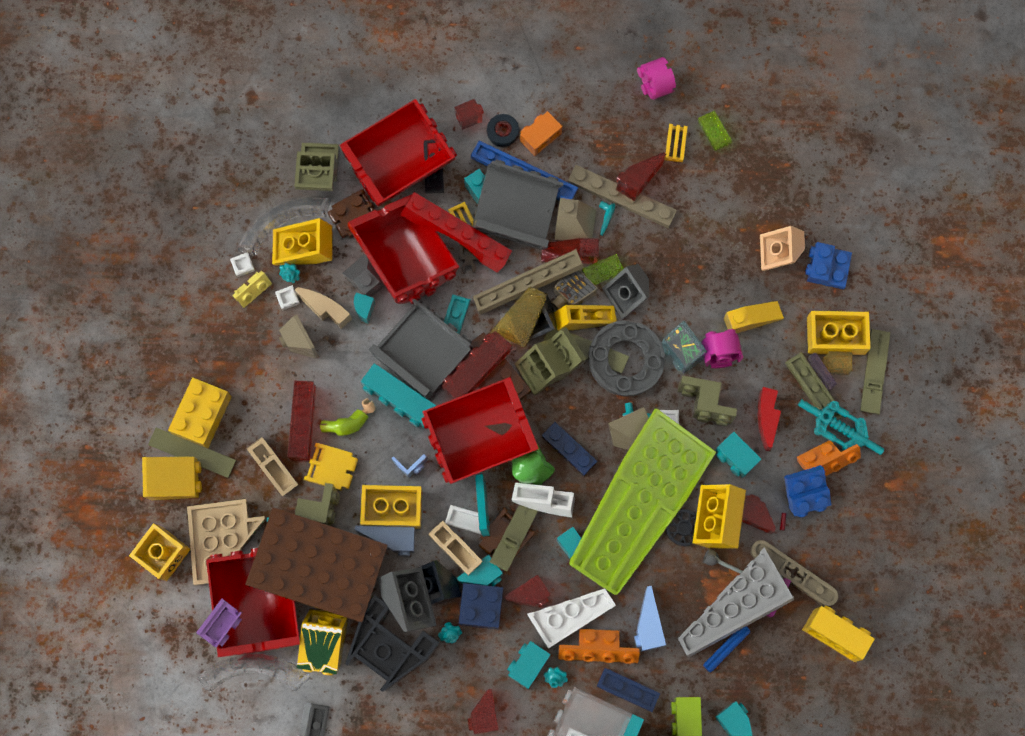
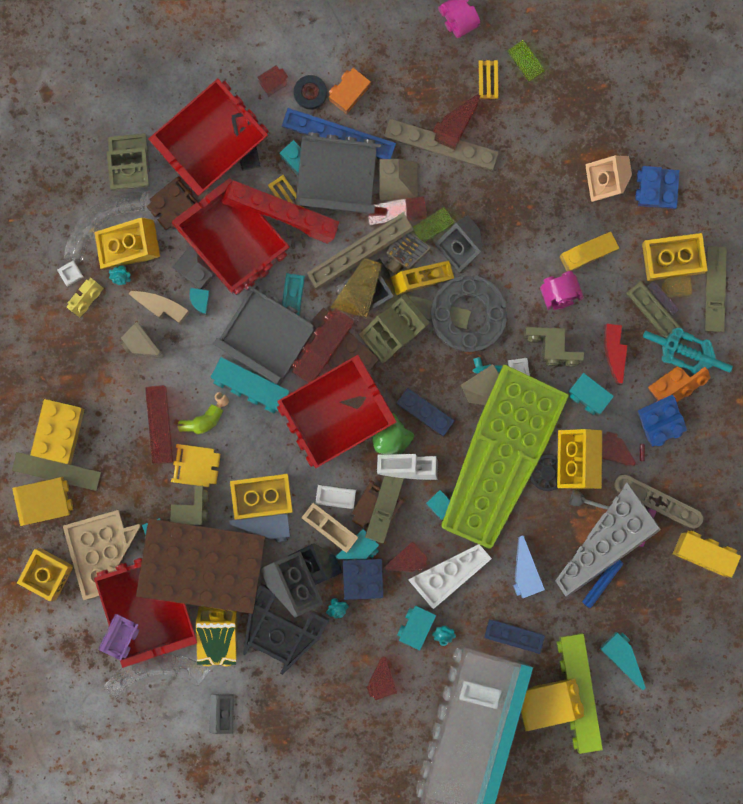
camera: 10 degrees left, 10 degrees up
tan slope [246,437,298,496] -> none
white tile [275,285,300,311] -> none
light blue bracket [392,454,428,478] -> none
teal tile [475,474,490,537] -> none
orange bracket [558,629,640,664] -> none
teal bar [599,201,615,236] -> none
slope [662,321,707,373] -> none

